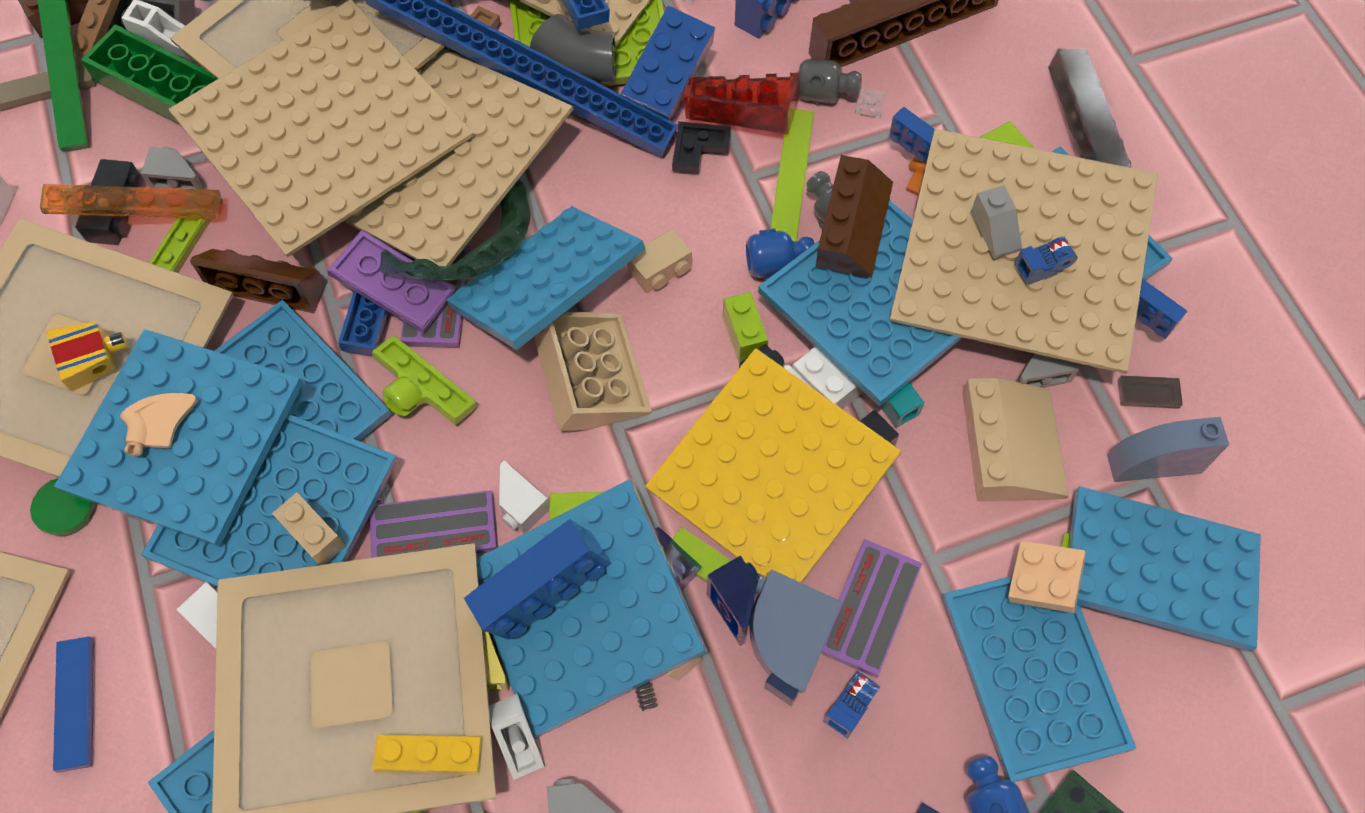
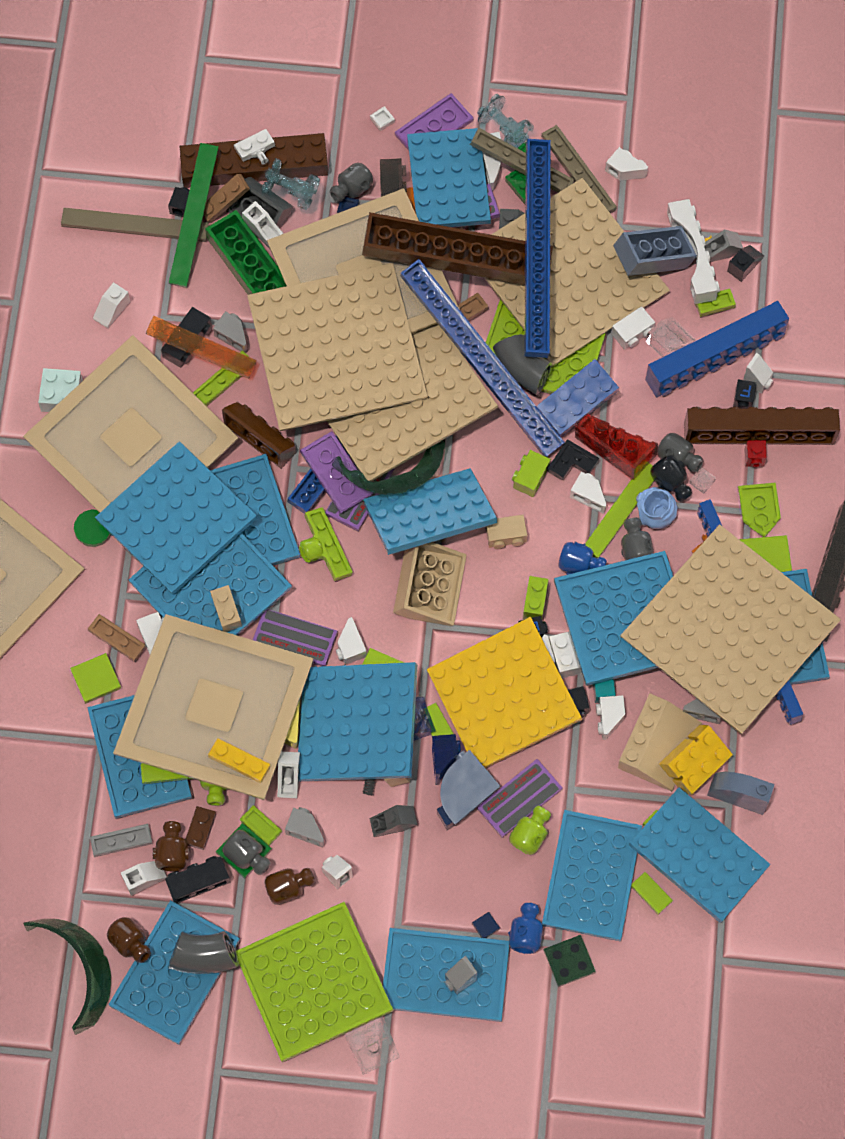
camera: 25 degrees right, 5 degrees up
torso [46,322,129,391] -> none
blue tile [53,636,94,773] -> none
light nougat arm [120,393,197,457] -> none
blue brick [464,519,611,640] -> none
reddish brown slope [815,155,893,278] -> none
blue leg [823,671,880,739] -> none
light grey slope [971,185,1022,259] -> none
light nougat plate [1008,541,1086,613] -> none
blue leg [1015,237,1078,286] -> none
clear smoke tile [1118,375,1183,409] -> none
none -> lime tile [70,653,121,704]
none -> medium nougat plate [88,614,146,662]
none -> black brick [168,187,190,217]
none -> dark grey slope [369,805,417,837]
none -> lime piece [509,805,551,855]
none -> lime brick [512,450,551,498]
none -> white slope [570,472,606,514]
none -> white slope [596,695,625,740]
none -> lime tile [631,872,673,915]
none -> light blue helmet [636,487,678,529]
none -> black piece [650,455,692,502]
none -> yellow piece [659,725,733,794]
none -> lime tile [738,483,781,537]
none -> red brick [744,440,767,467]

